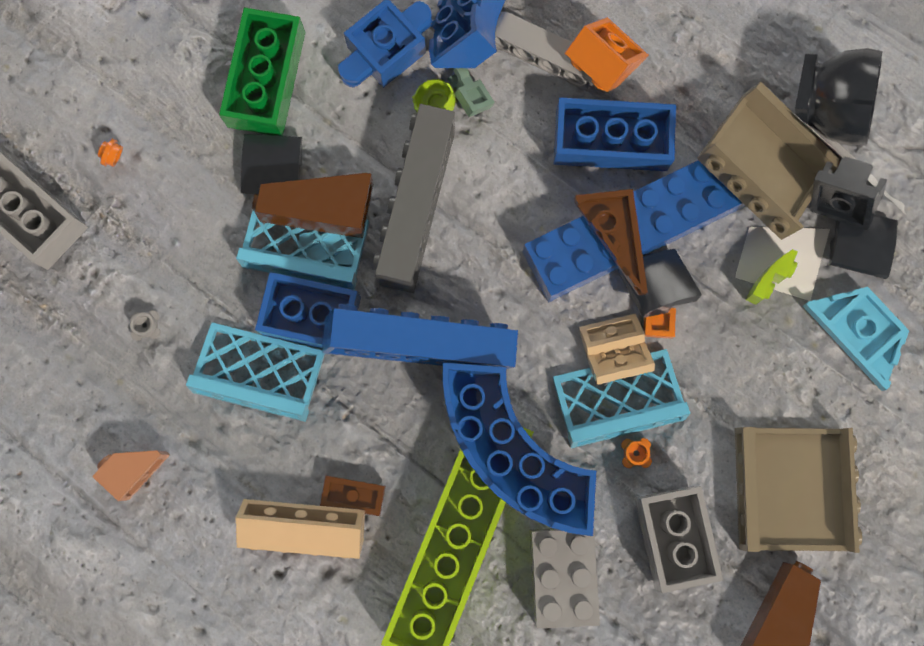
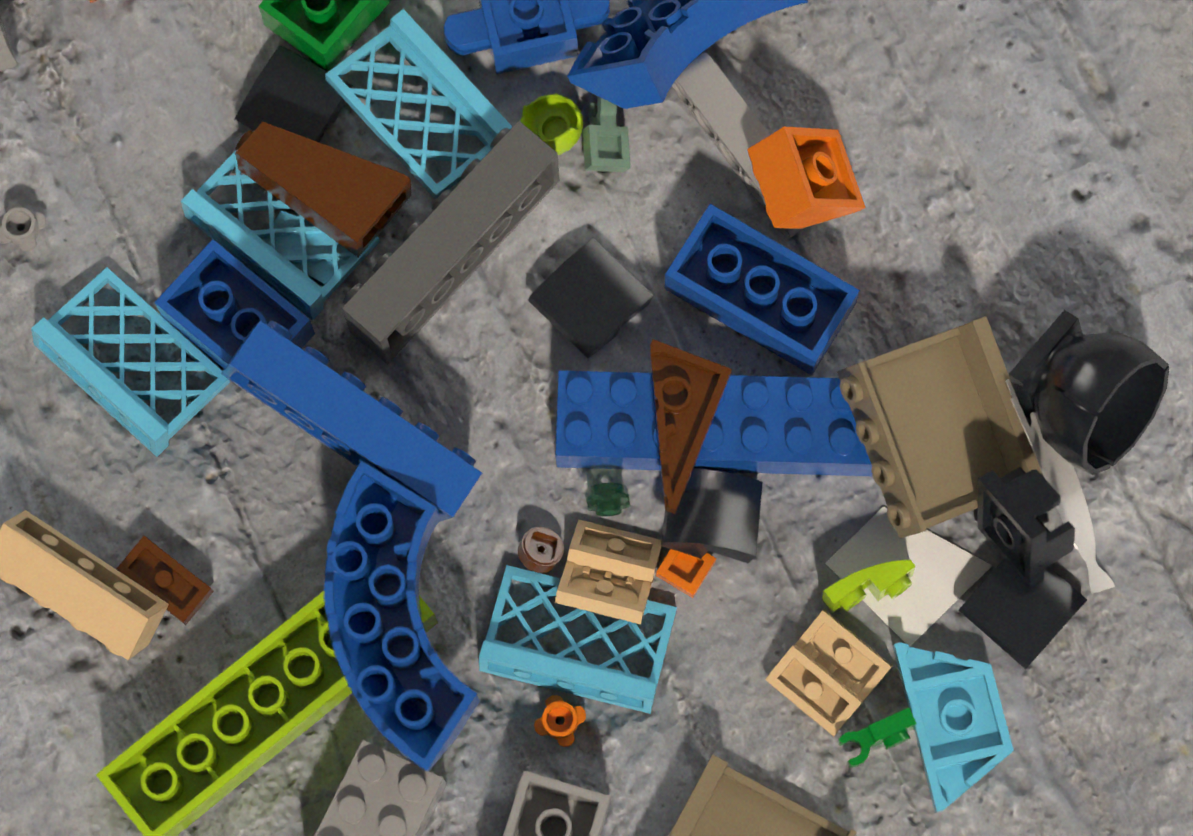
camera: 30 degrees right, 5 degrees down
none -> medium azure fence [325,9,512,200]
none -> reddish brown tile [518,527,564,573]
none -> black slope [528,238,654,359]
none -> clear green plate [586,483,630,517]
none -> tan slope [765,609,893,737]
none -> green plate [837,708,917,768]

